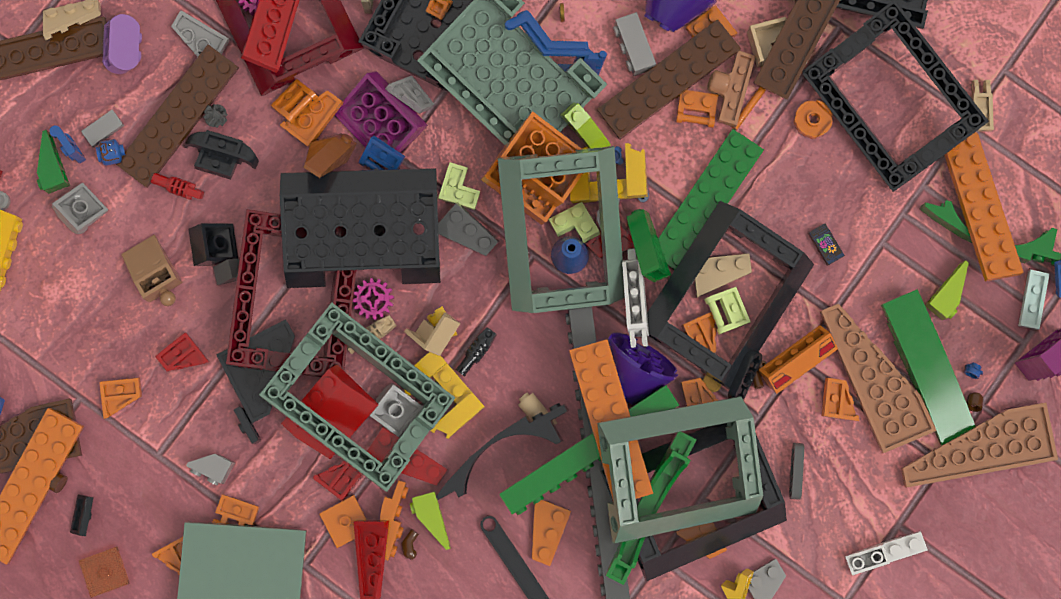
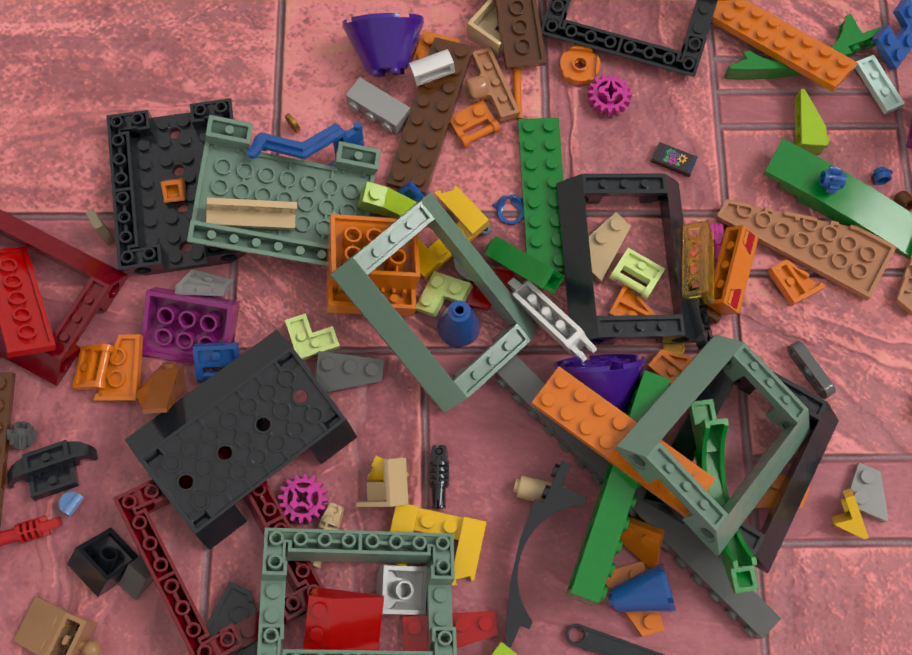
camera: 35 degrees left, 10 degrees down
none -> medium blue plate [58,491,85,517]
none -> tan fence [206,198,297,230]
none -> blue tile [396,180,425,202]
none -> white brick [408,49,455,86]
none -> blue piece [492,194,524,225]
none -> dark pink gear [587,73,632,117]
none -> blue cone [607,564,676,612]
none -> orange wing [620,516,665,568]
none -> clear yellow fence [682,220,714,305]
none -> dark pink piece [710,223,724,262]
none -> blue gear [819,166,847,193]

